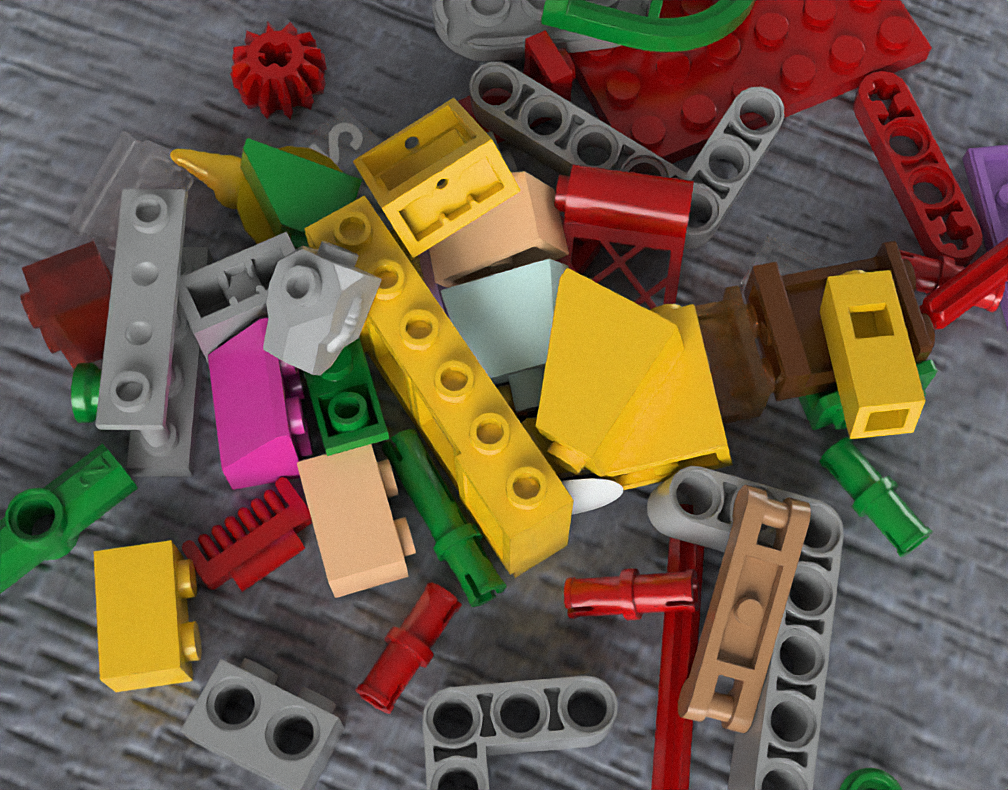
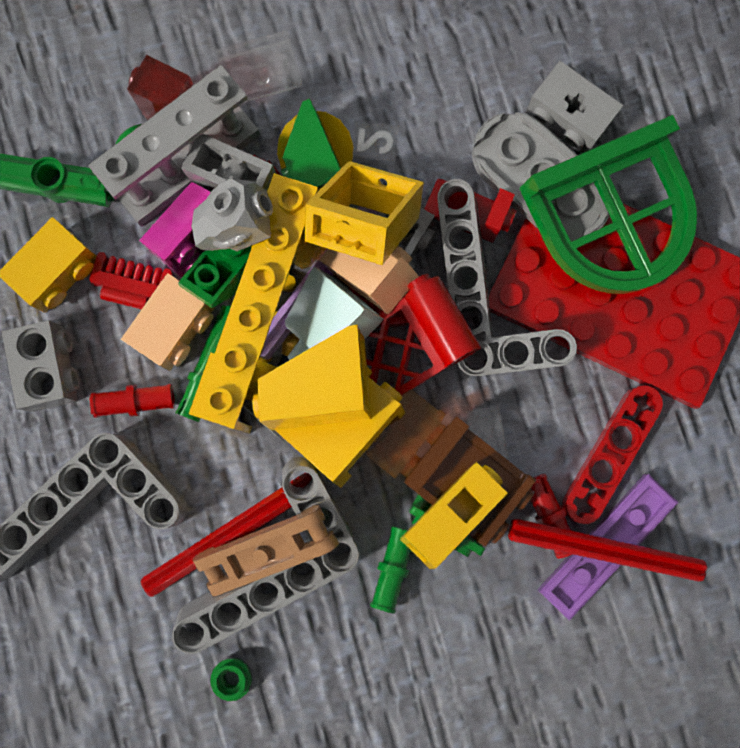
camera: 55 degrees right, 15 degrees up
yellow animal [170,149,244,209] -> none
red gear [230,21,327,120] -> none
red pin [564,568,700,621] -> none

